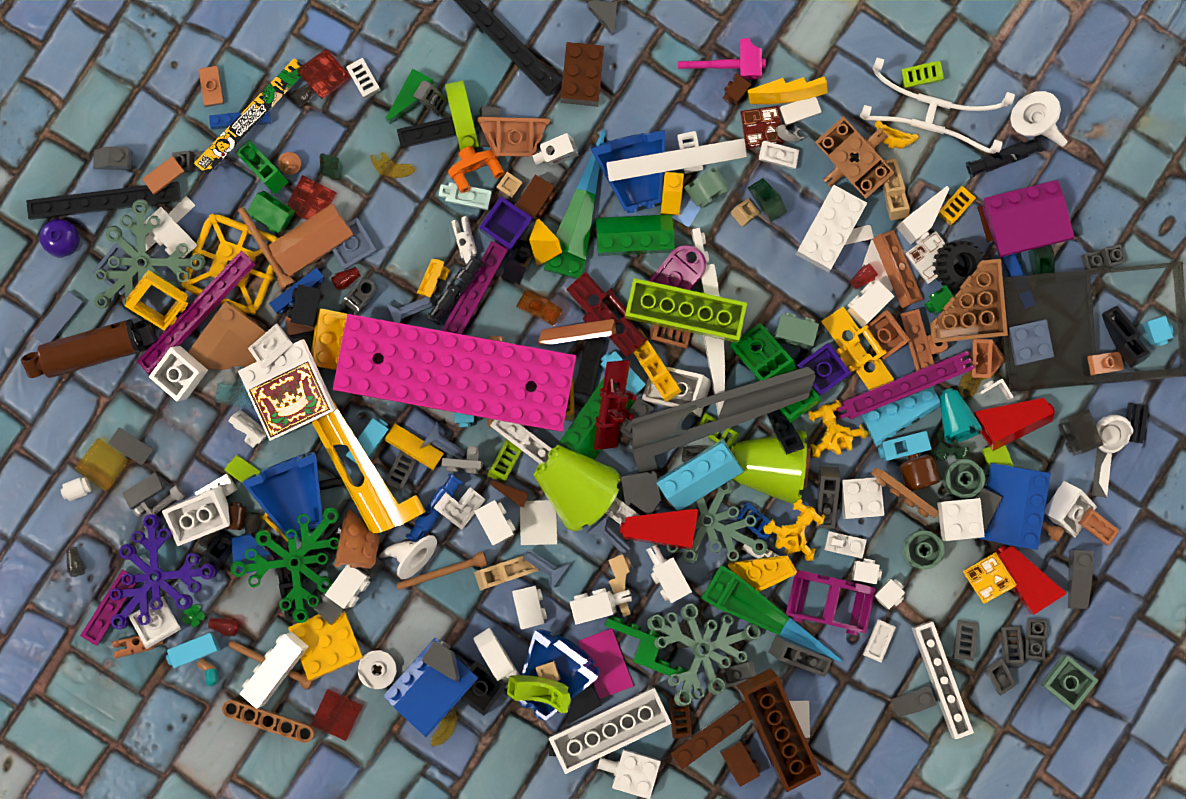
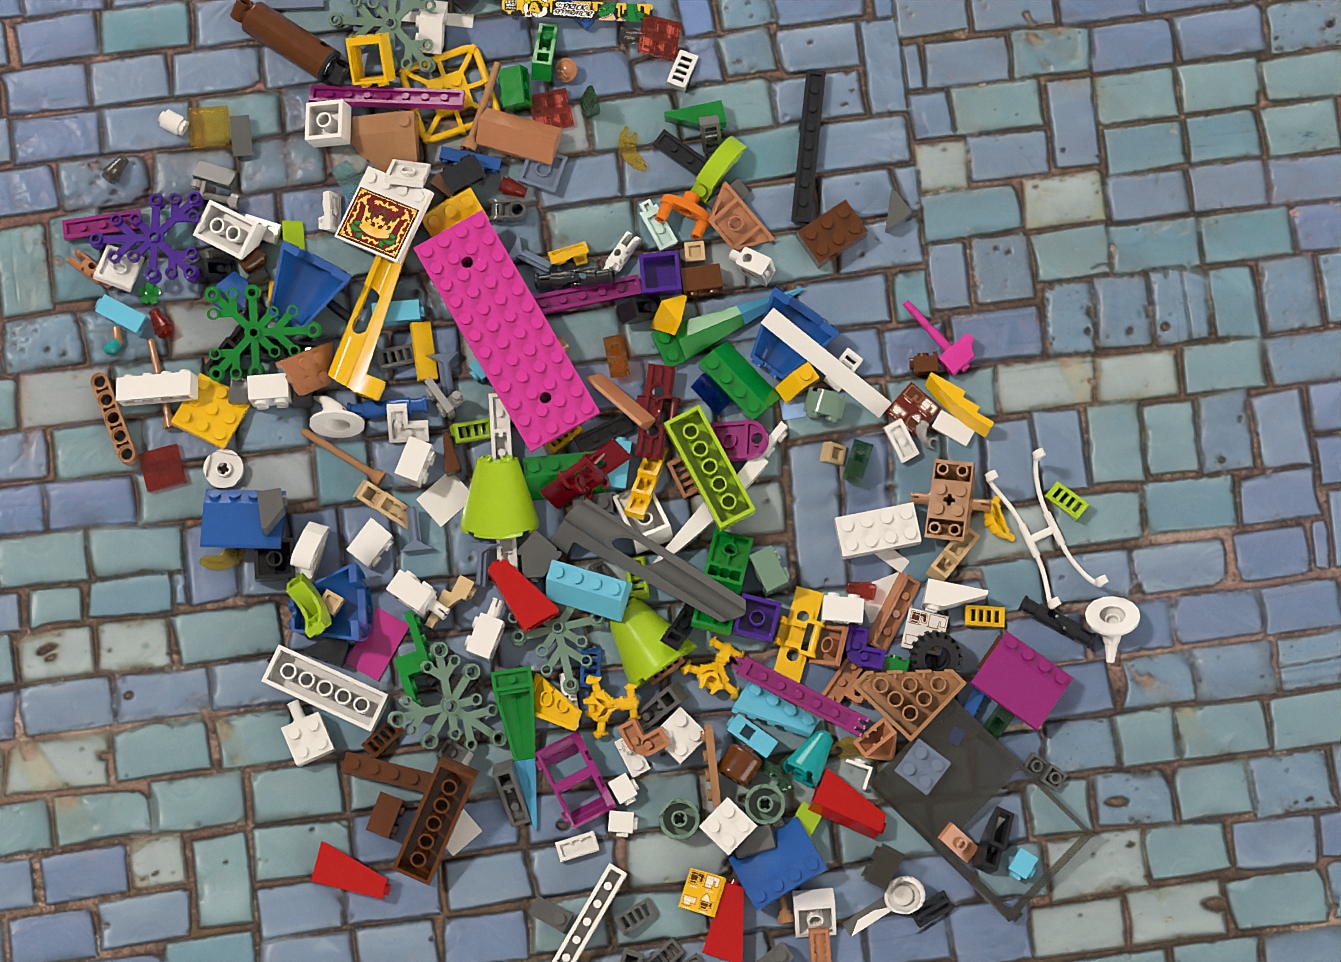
camera: 55 degrees right, 5 degrees down
none -> nougat plate [617,717,672,756]
none -> clear blue plate [691,373,731,416]
none -> dark purple plate [846,624,886,671]

